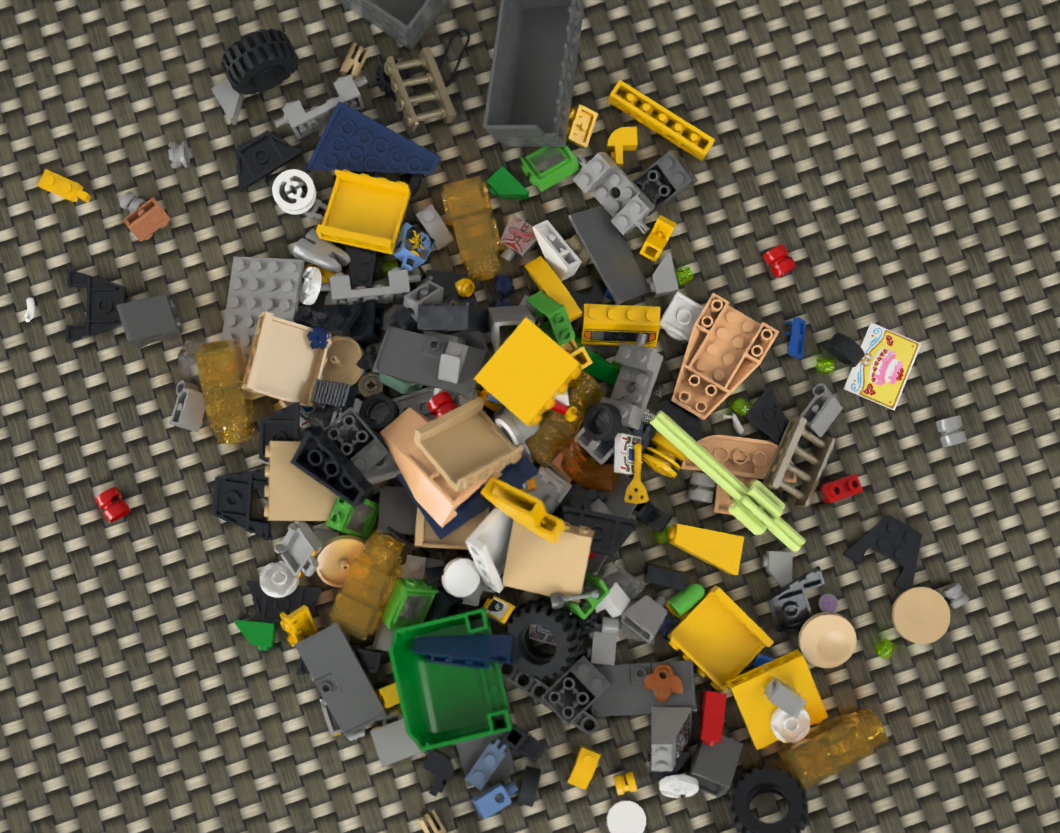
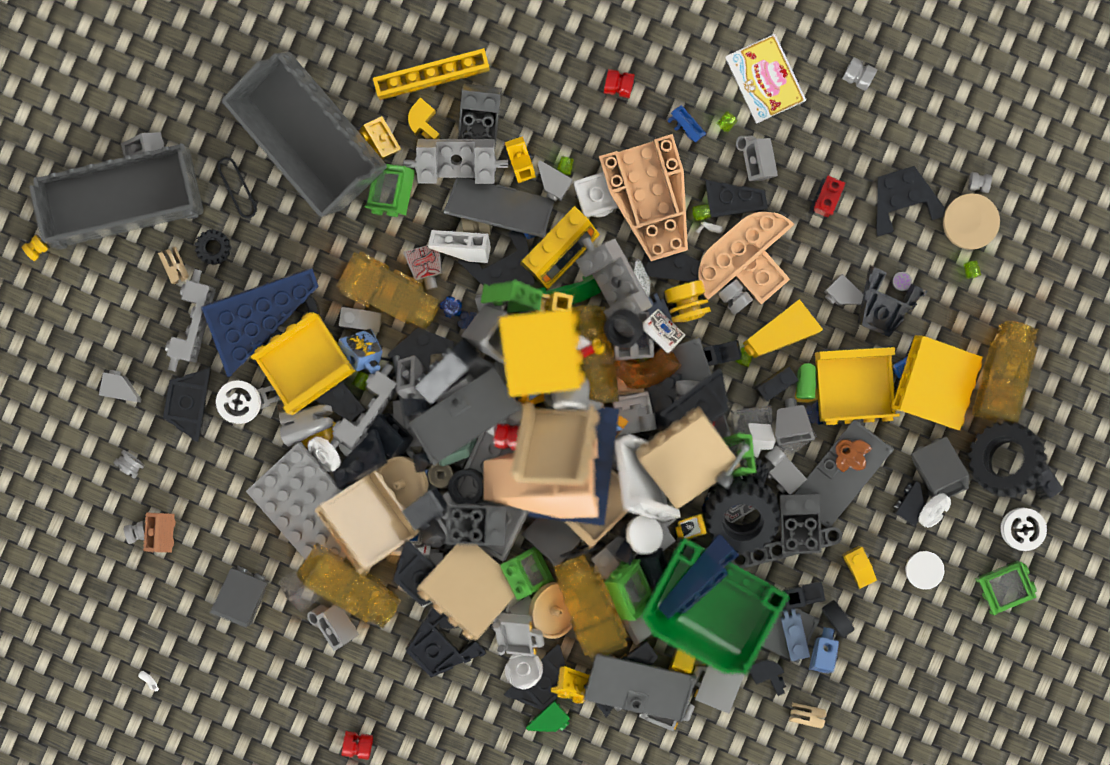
camera: 40 degrees left, 5 degrees up
yellow hinge [37,169,92,203] -> none
black wing [65,269,126,343] -> none
black tyre [221,29,298,95] -> none
black wedge [290,426,373,508] -> none
clear blue plant [307,326,330,350] -> none
dark tan fence [384,47,456,132] -> none
light grey slope [438,341,469,384] -> none
yellow plate [455,278,475,297] -> none
yellow slope [481,476,566,544] -> none
green slope [486,166,529,200] -> none
yellow slope [525,256,582,322] -> none
yellow wheel [613,771,637,796] -> none
yellow piece [624,443,649,504] -> none
yellowish green axle [649,410,806,552] -> none
light grey slope [651,707,691,772] -> none
red slope [698,691,727,746] -> none
dark tan fence [762,416,836,507] -> none
light grey slope [764,677,806,719] -> none
white tile [770,708,811,743] -> none
tan piece [798,612,857,668] -> none
black tyre [826,333,865,367] -> none

